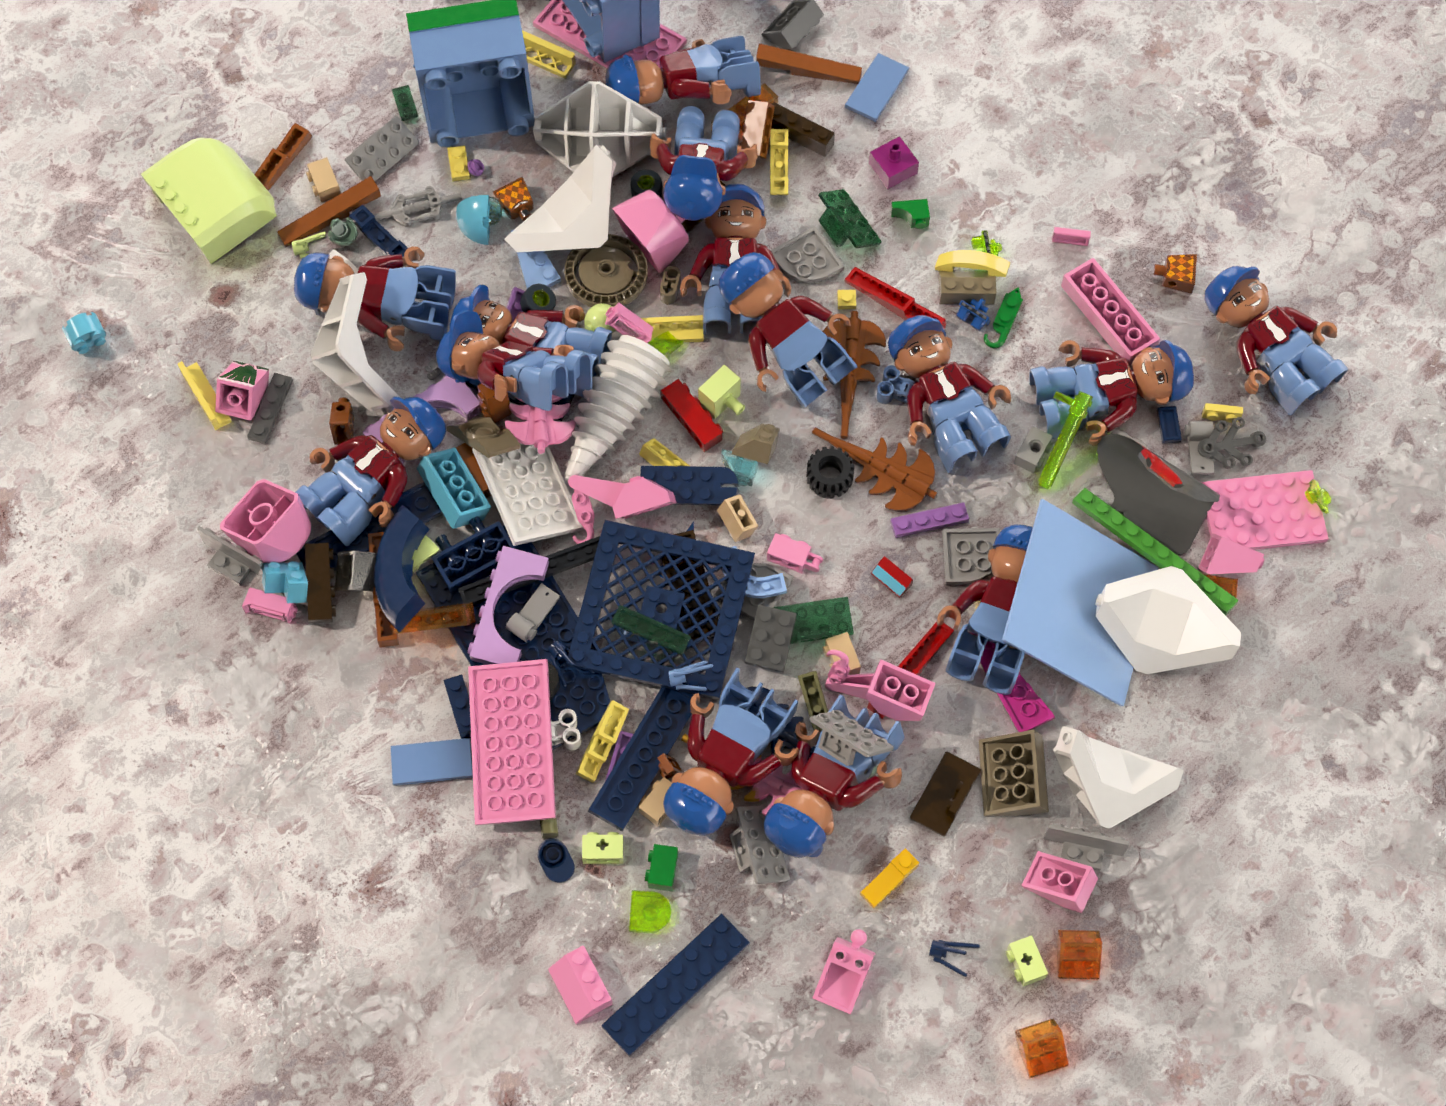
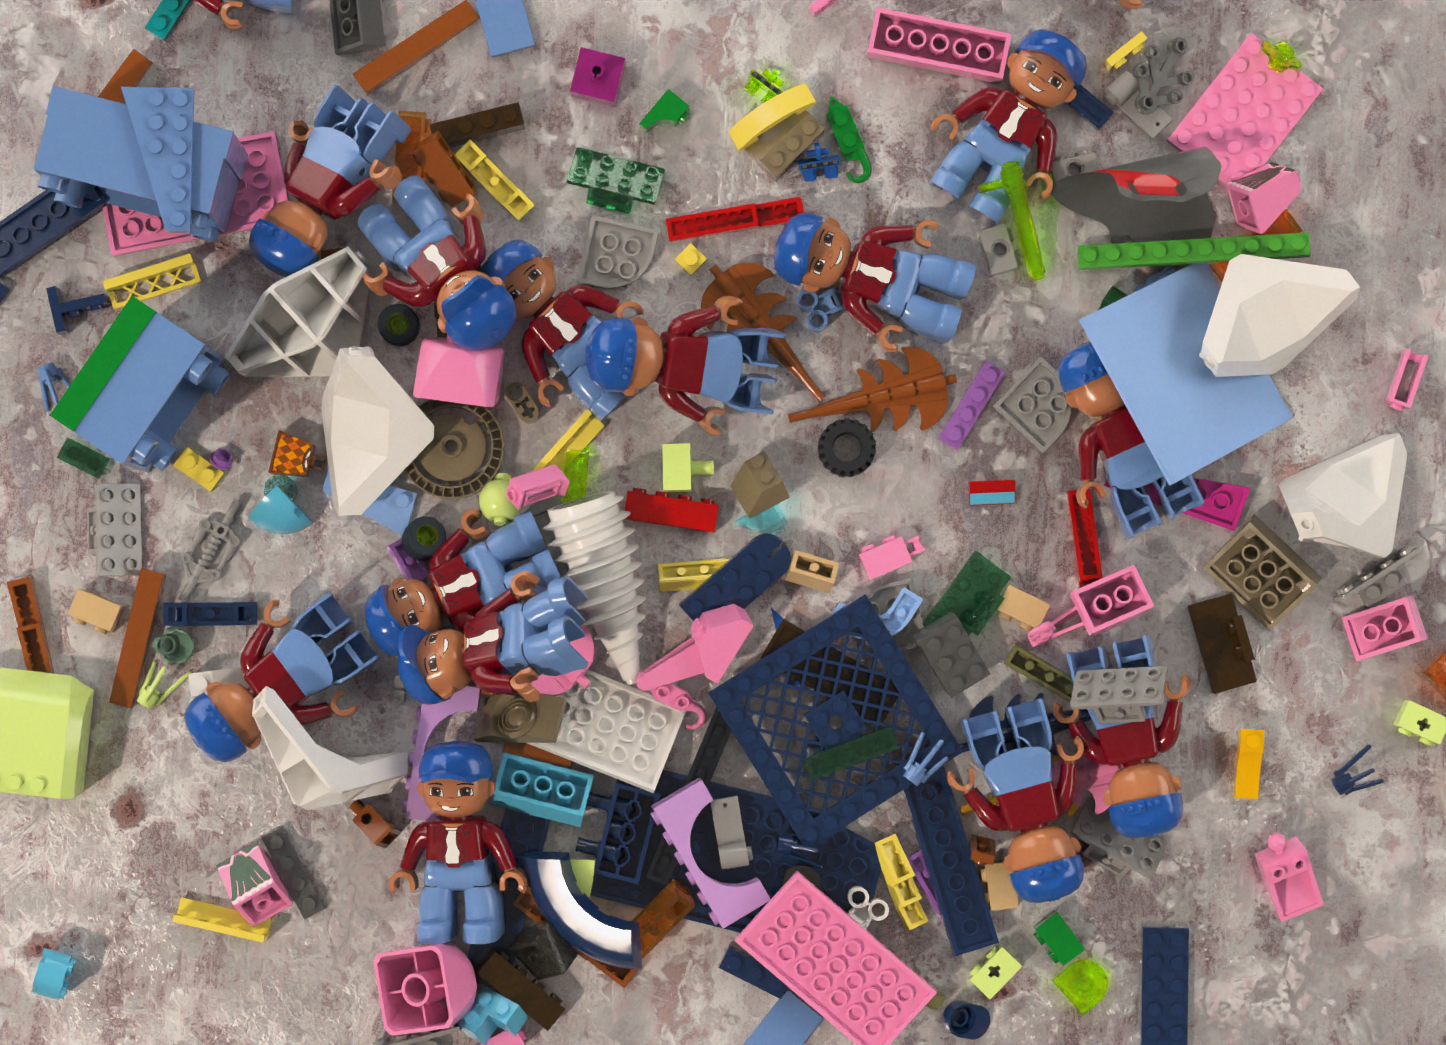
camera: 50 degrees left, 20 degrees up
none -> bright pink window [1384,348,1428,411]

